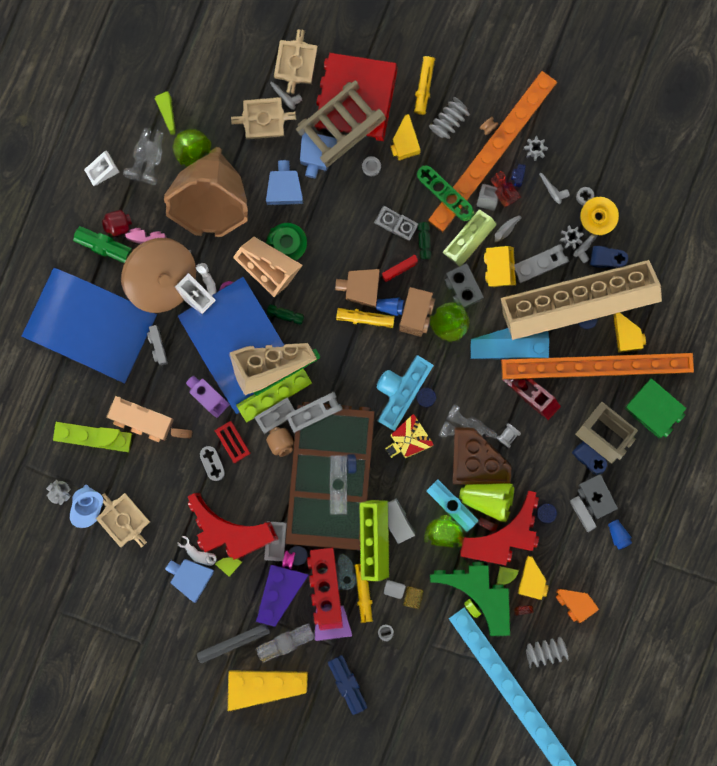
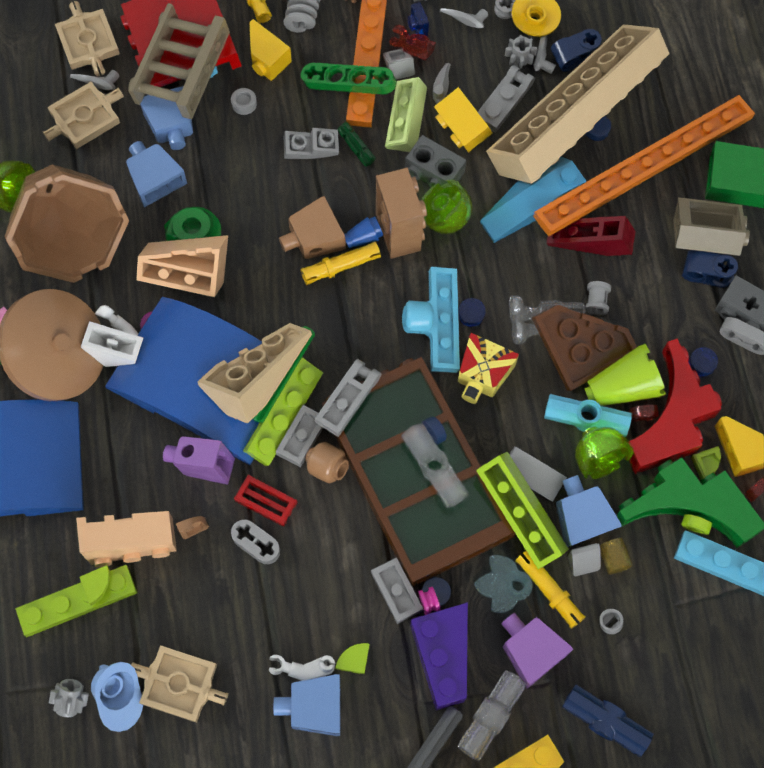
camera: 40 degrees left, 15 degrees down
light grey plate [147,325,168,365] -> none
red arch [187,493,279,560] -> none
dark green axle [267,305,304,325] -> none
red brick [307,548,343,630] -> none
red tile [382,255,418,282] -> none
yellow slope [613,312,646,353] -> none
none -> medium blue torso [556,475,621,547]

